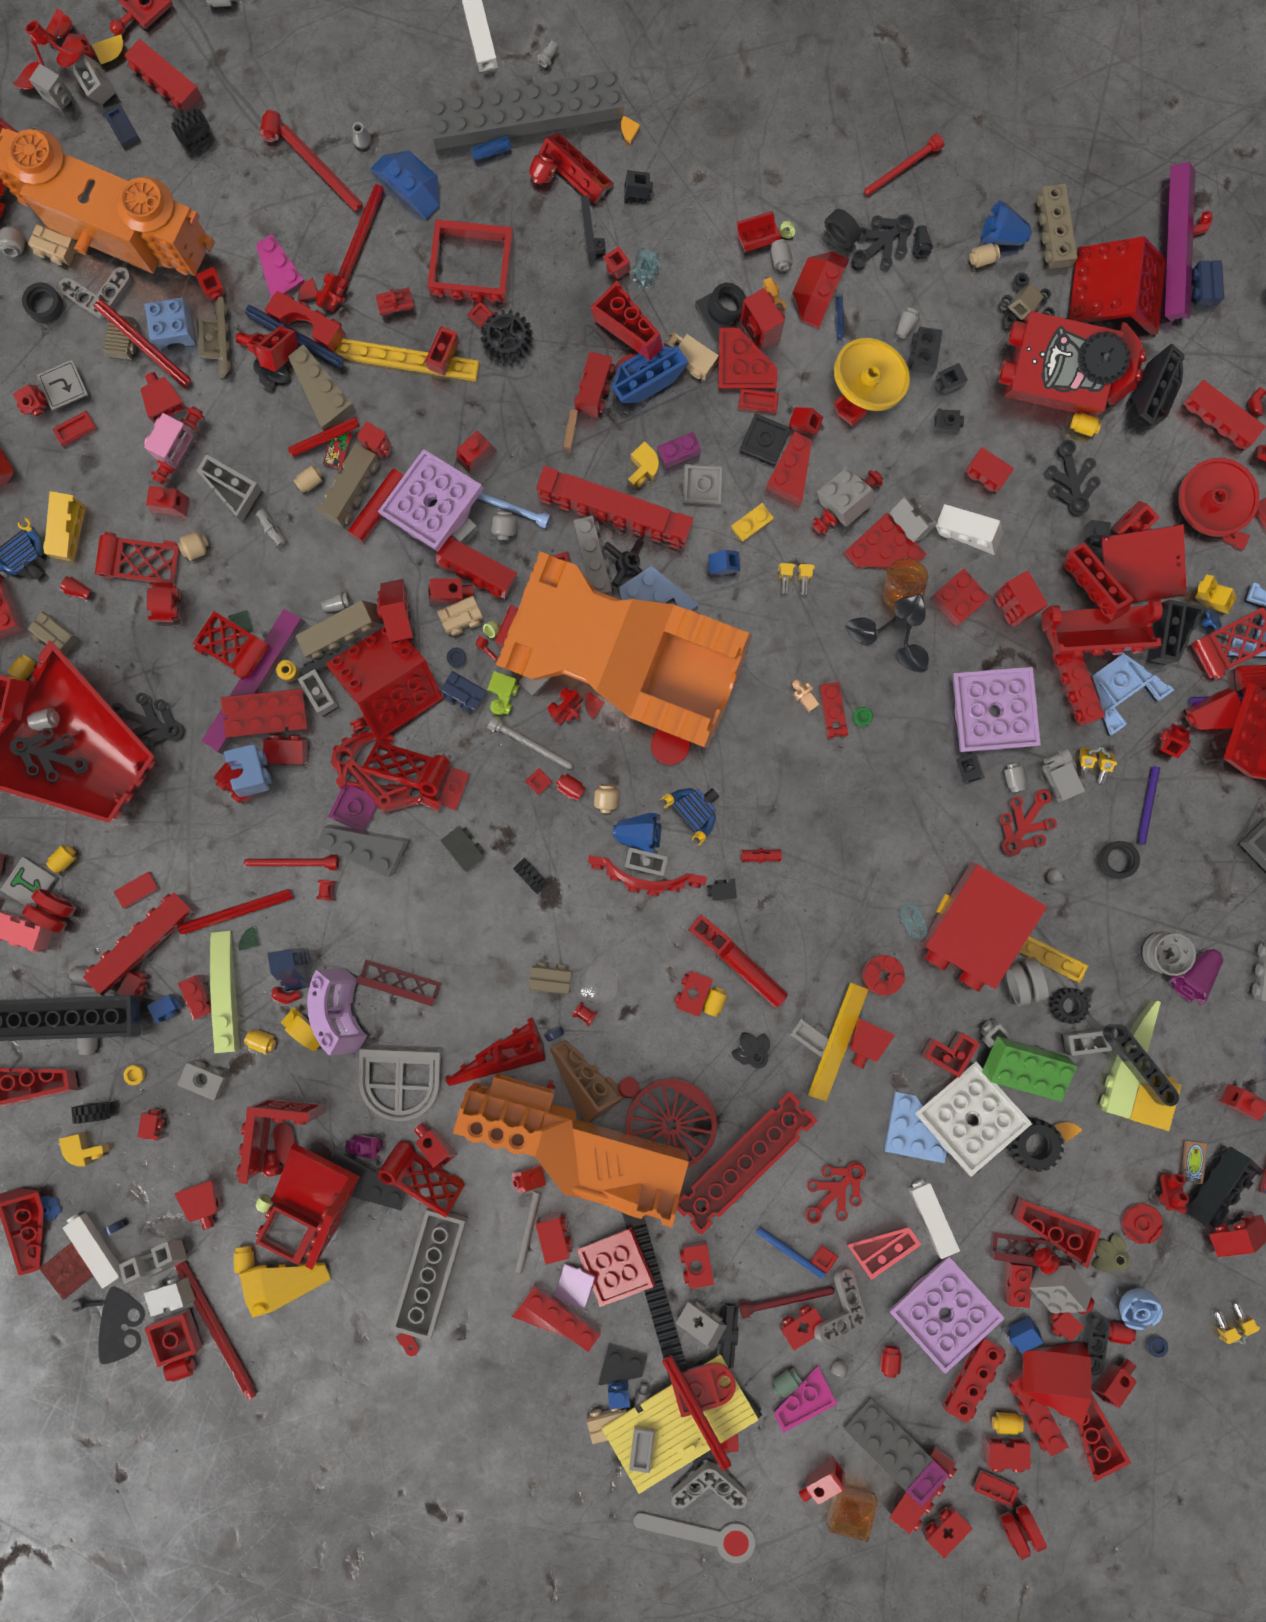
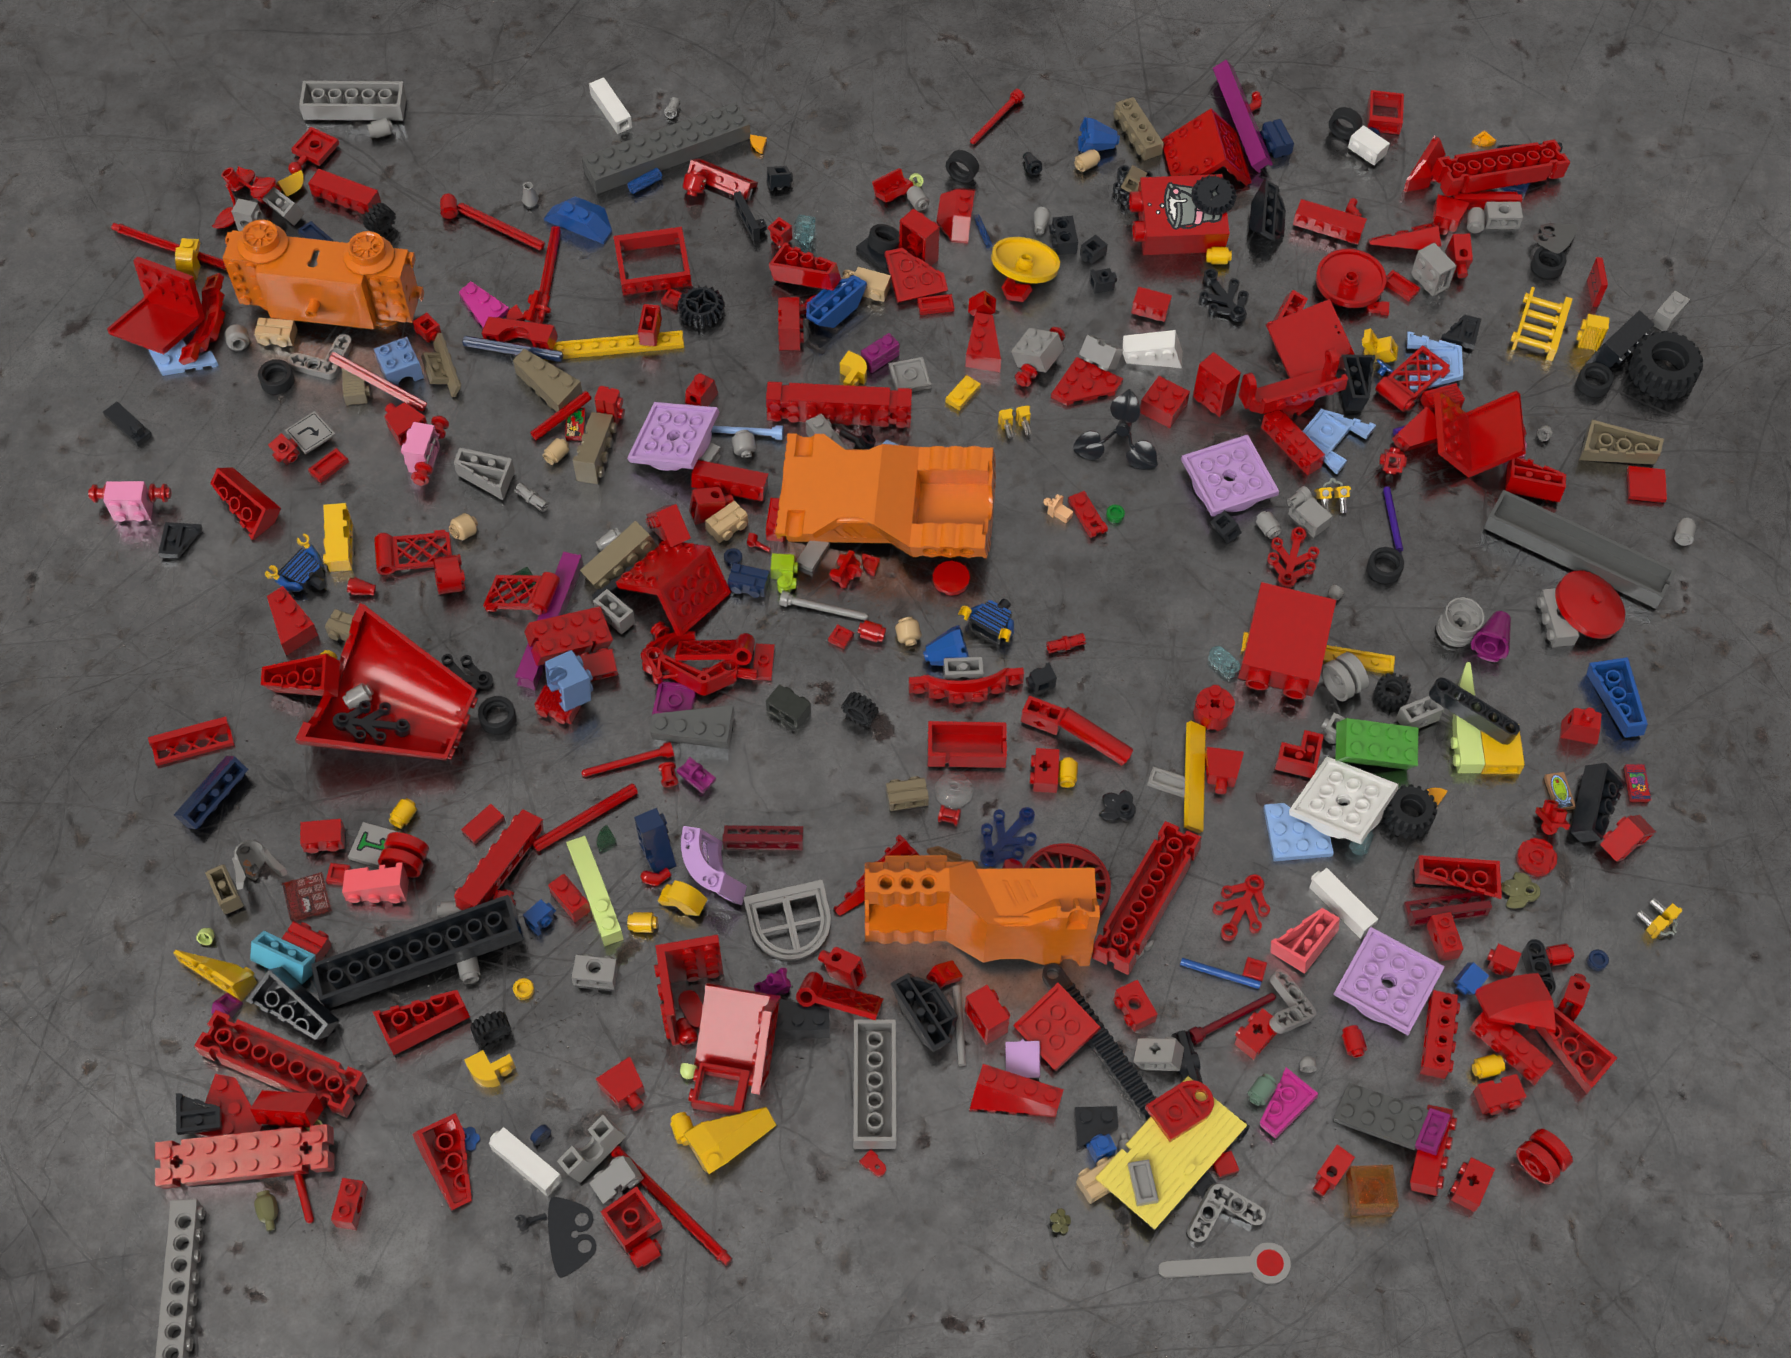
camera: 20 degrees left, 25 degrees down
clear red tile [39,1242,93,1300] -> none
red brick [137,1109,164,1140] -> none
red torso [146,486,190,517] -> none
red brick [235,326,299,372] -> none
black plate [253,359,290,391] -> none
yellow brick [276,660,300,683] -> none
red brick [347,468,404,544] -> none
red hips [375,287,414,315] -> none
yellowish green hinge [483,621,501,638] -> none
dark blue tile [544,1025,564,1042] -> none
medium nougat tile [564,409,579,454] -> none
red axle [662,1355,732,1471] -> none
blue brick [708,550,740,576] -> none
black plate [740,413,791,465] -> none
black plant [852,214,914,270] -> none
clear orange wheel [883,558,928,609] -> none
red plate [973,1469,1020,1507] -> none
light grey brick [1030,1247,1095,1314] -> none
red brick [1063,542,1133,621] -> none
black brick [1083,520,1111,547] -> none
red wedge [1107,322,1147,405] -> none
light blue cylinder [1119,1288,1163,1330] -> none
none -> black tyre [478,696,516,734]
none -> magenta hips [677,757,716,794]
none -> black wedge [890,973,958,1052]
none -> red piece [928,721,1007,768]
none -> clear blue plant [980,807,1037,866]
none -> olive plant [1050,1208,1071,1234]

